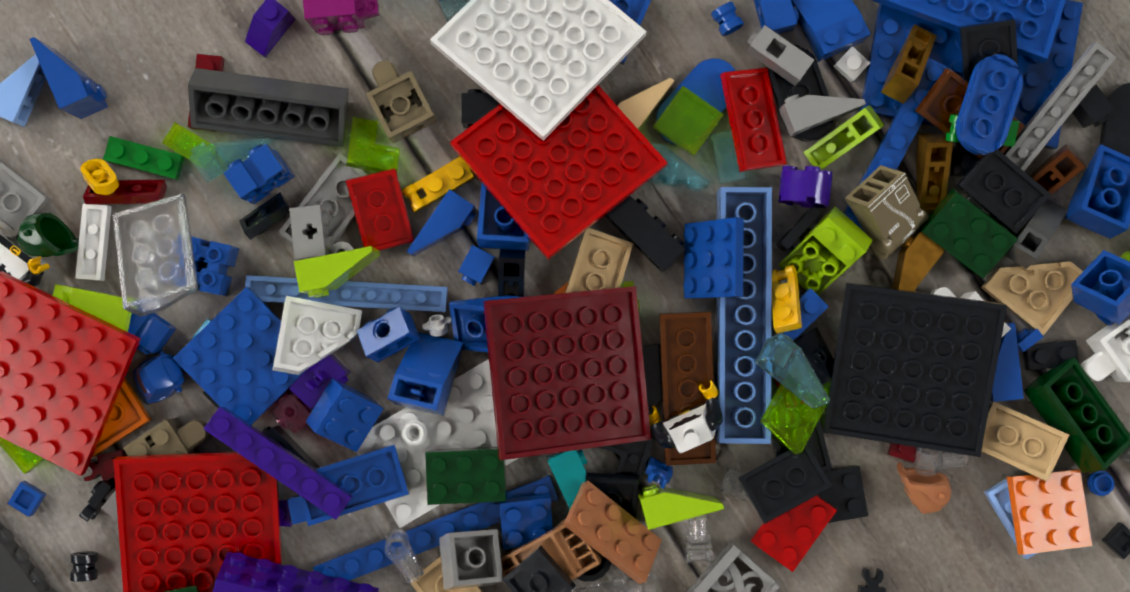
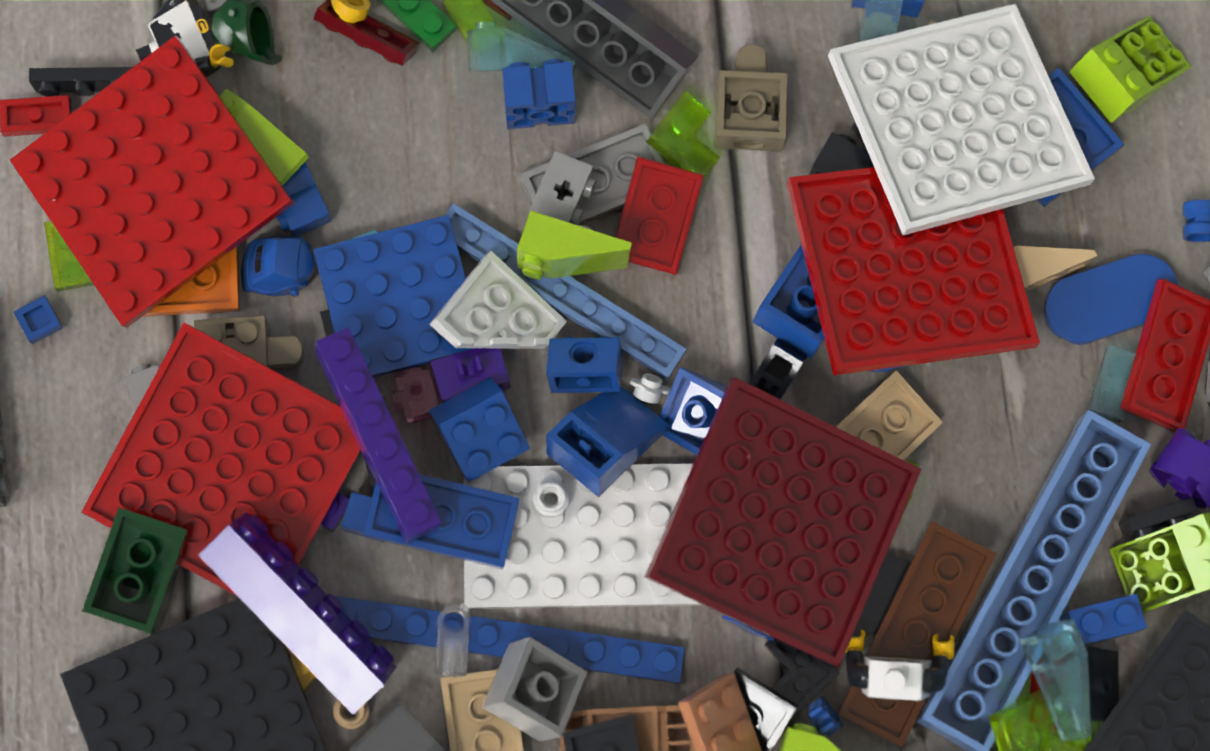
camera: 25 degrees right, 10 degrees down
black wheel [70,551,98,582] -> none
white plate [75,204,112,281] -> none
black plate [79,478,115,522] -> none
dark red plate [84,449,127,481] -> none
clear slope [113,193,198,317] -> none
blue brick [169,234,239,296] -> none
black plate [239,192,290,240] -> none
yellow plate [402,157,475,213] -> none
blue slope [406,189,477,256] -> none
dark green brick [425,446,507,505] -> none
blue brick [458,245,496,286] -> none
blue plate [499,494,553,549] -> none
teal slope [547,449,588,509] -> none
black brick [605,196,685,273] -> none
clear light blue slope [649,143,710,191] -> none
clear neon green plate [653,86,724,157] -> none
blue plate [684,217,744,299] -> none
yellow plate [772,265,802,334] -> none

